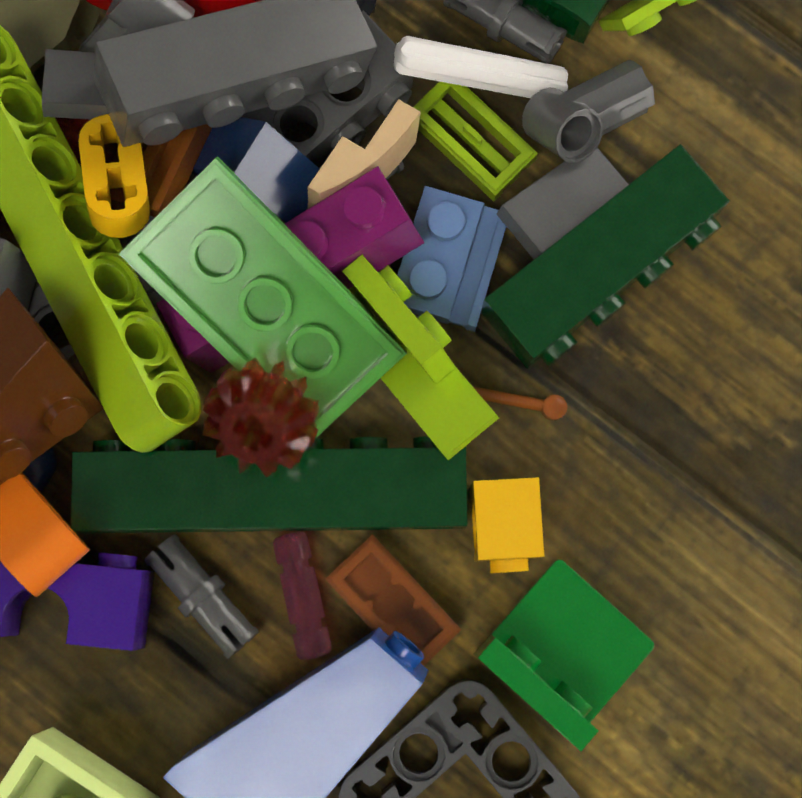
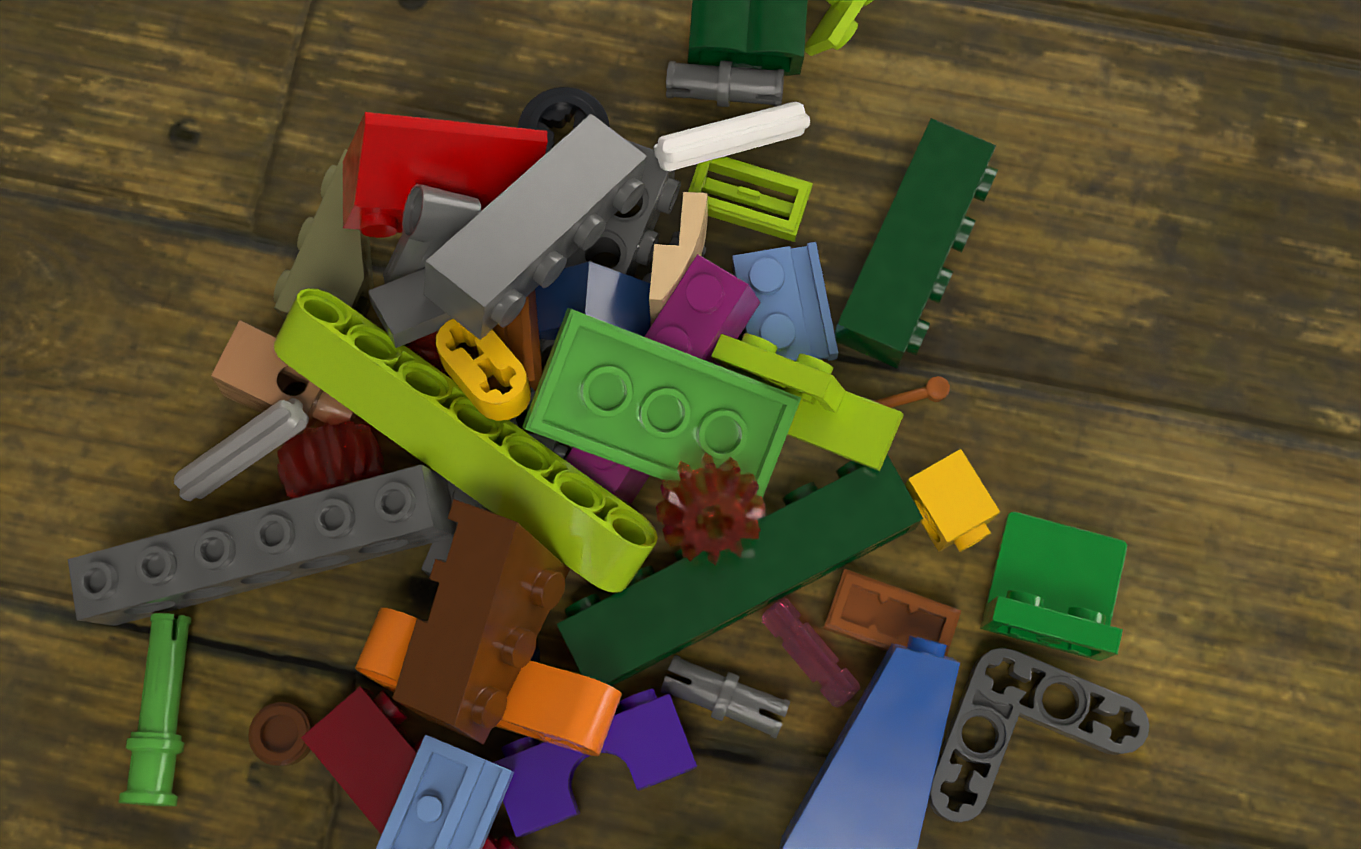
camera: 25 degrees left, 5 degrees down
dark grey tile [497,148,629,259] -> none
dark grey piece [522,60,655,163] -> none

